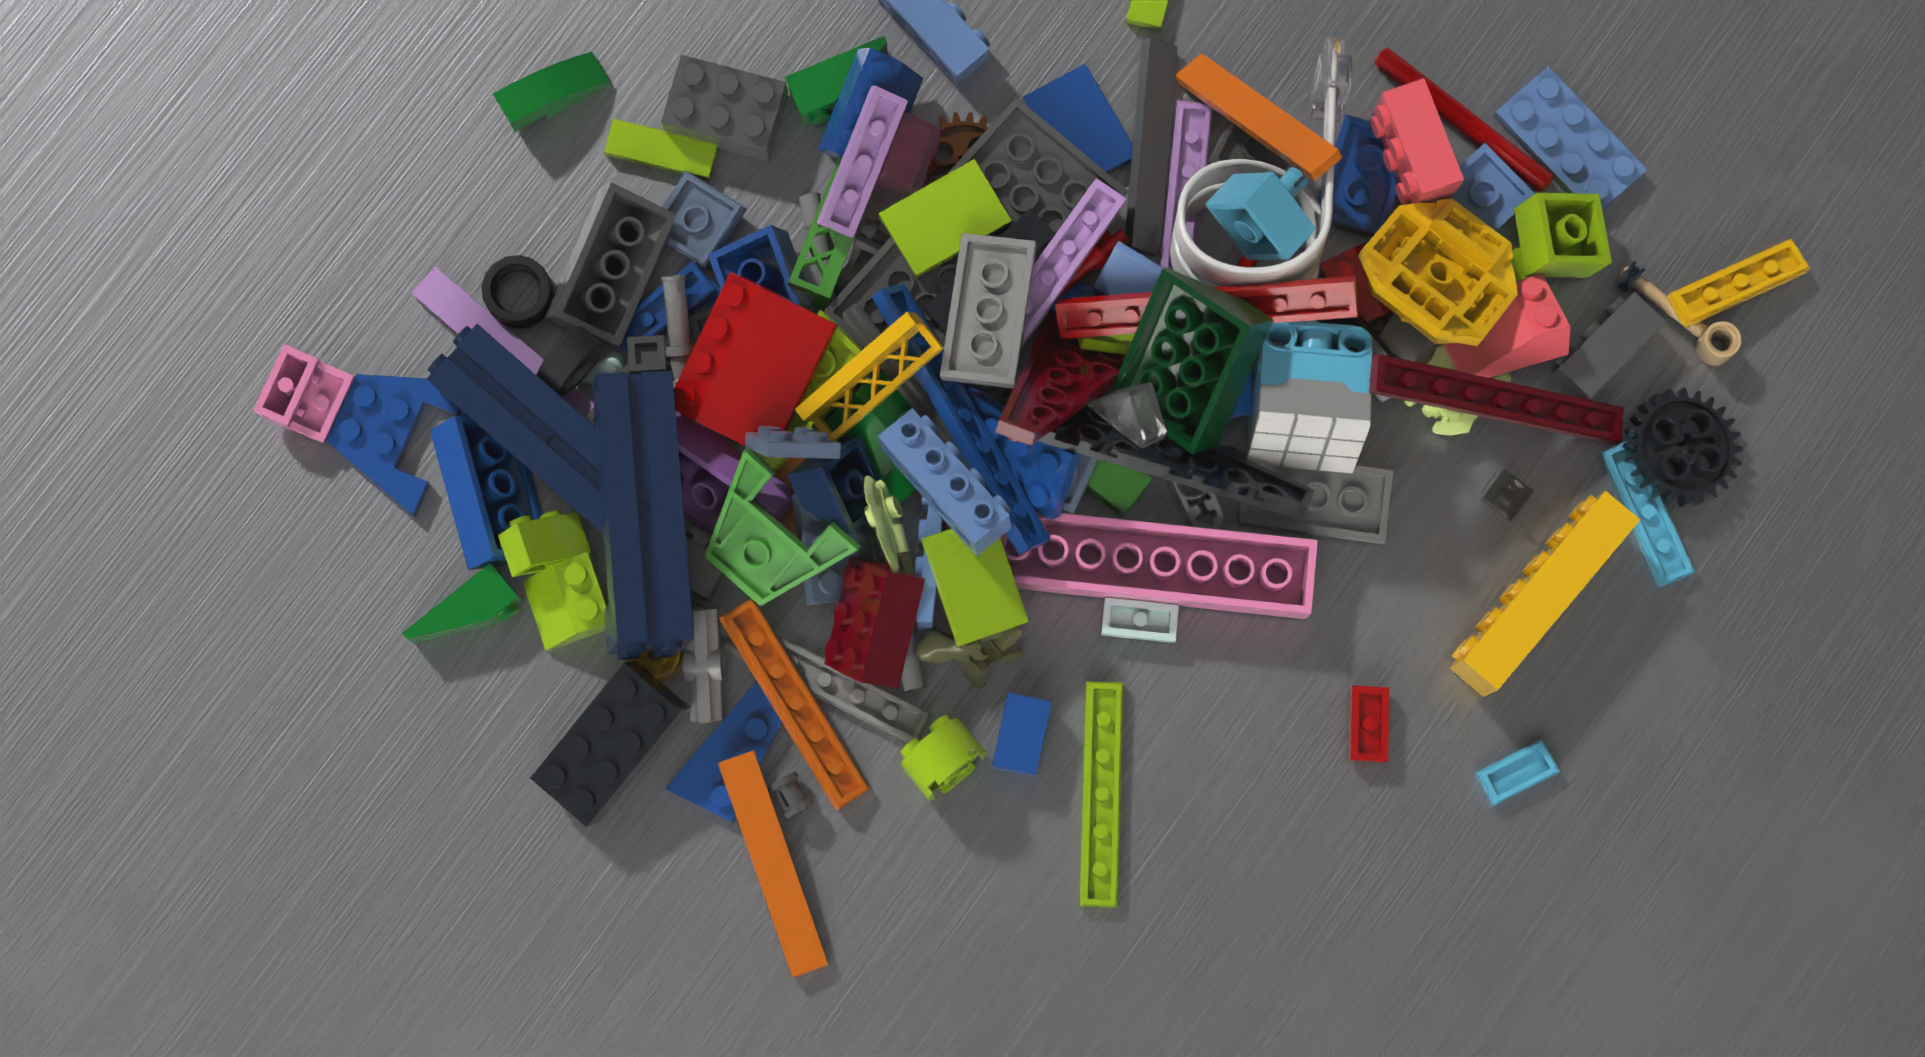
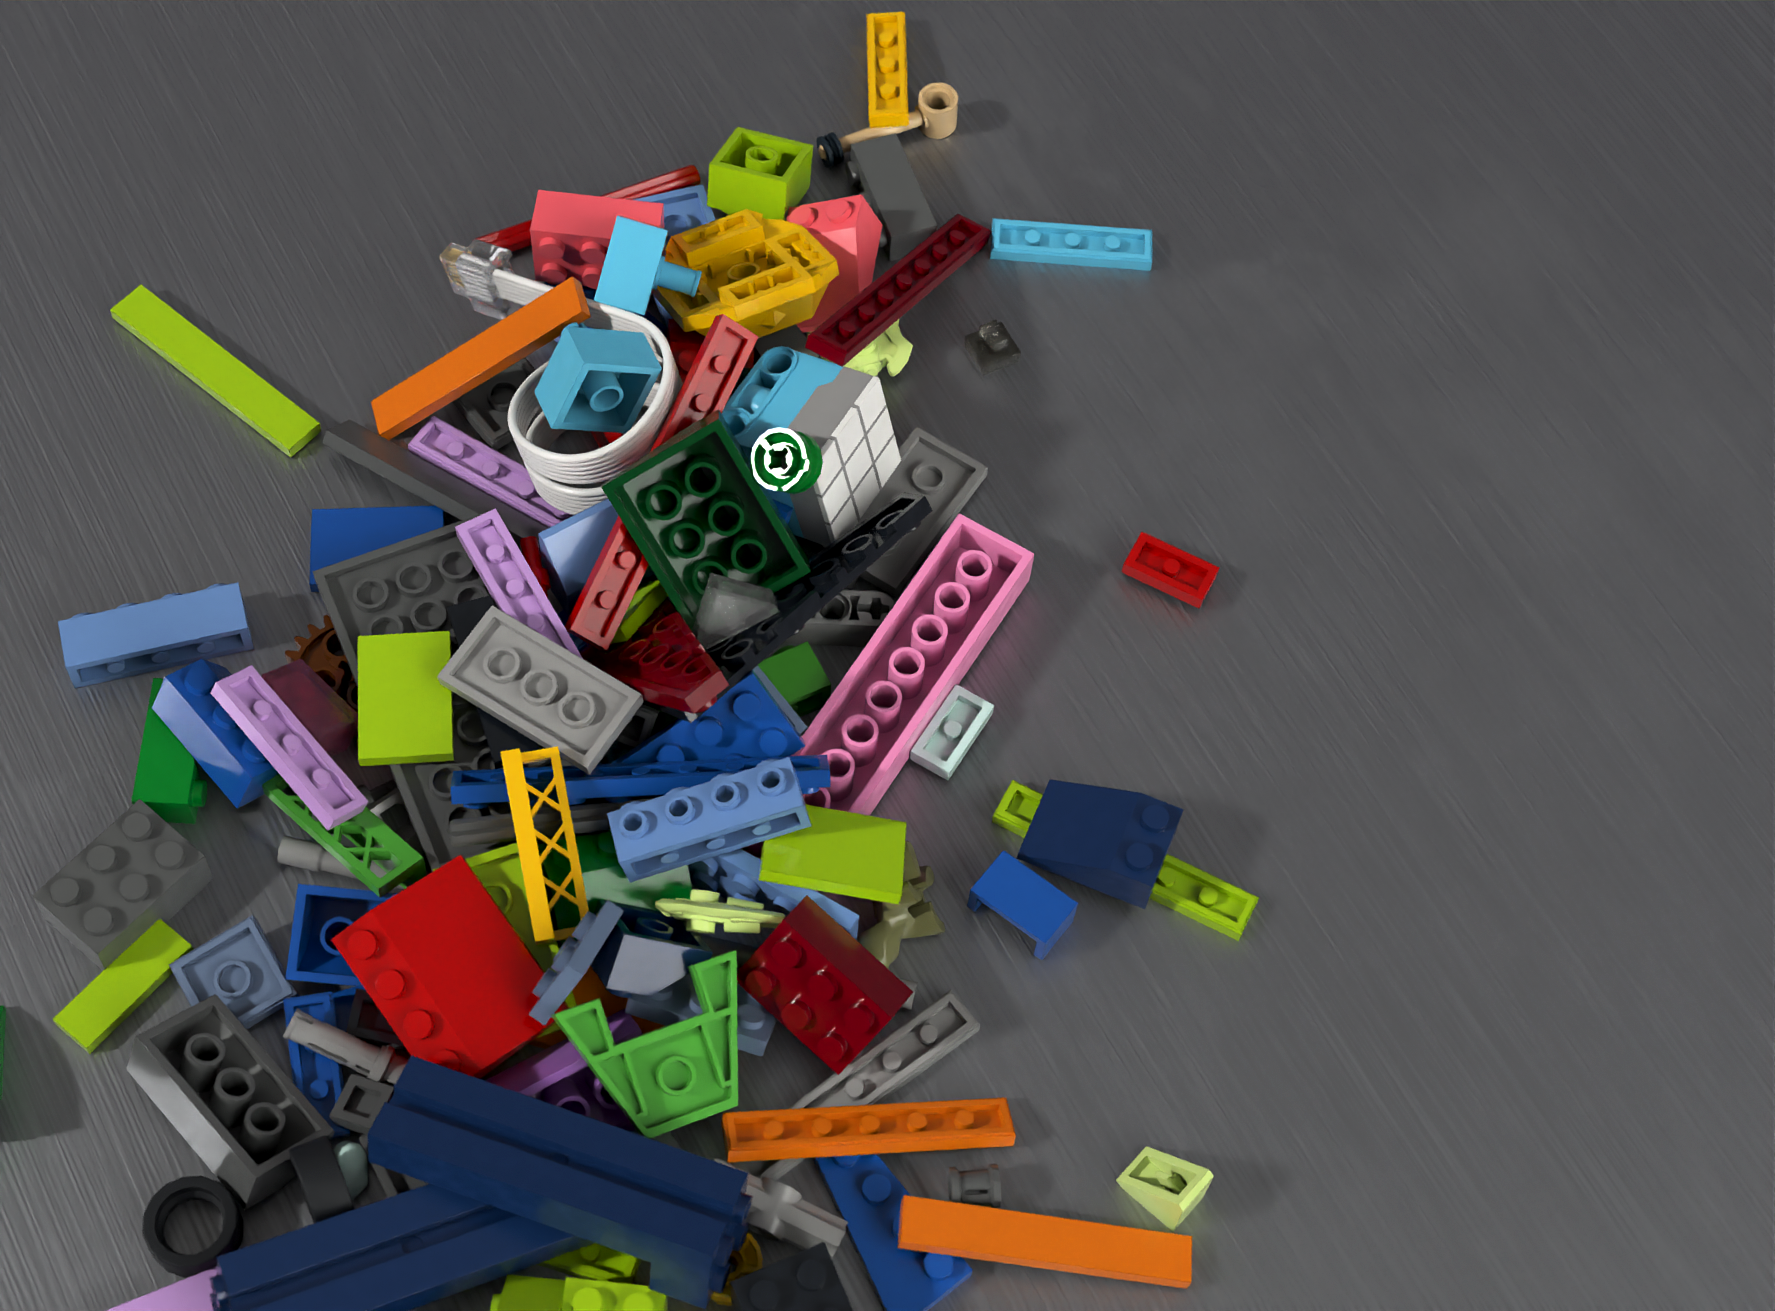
camera: 70 degrees left, 20 degrees down
lime brick [900,714,987,801] -> none
yellow brick [1450,491,1640,697] -> none
medium azure tile [1475,739,1560,806] -> none
medium blue plate [1493,66,1648,210] -> none
black gear [1622,388,1743,507] -> none
none -> medium azure brick [594,215,702,315]
none -> green wheel [750,427,823,494]
none -> dark blue slope [1016,779,1184,909]
none -> yellowish green slope [1116,1146,1214,1232]

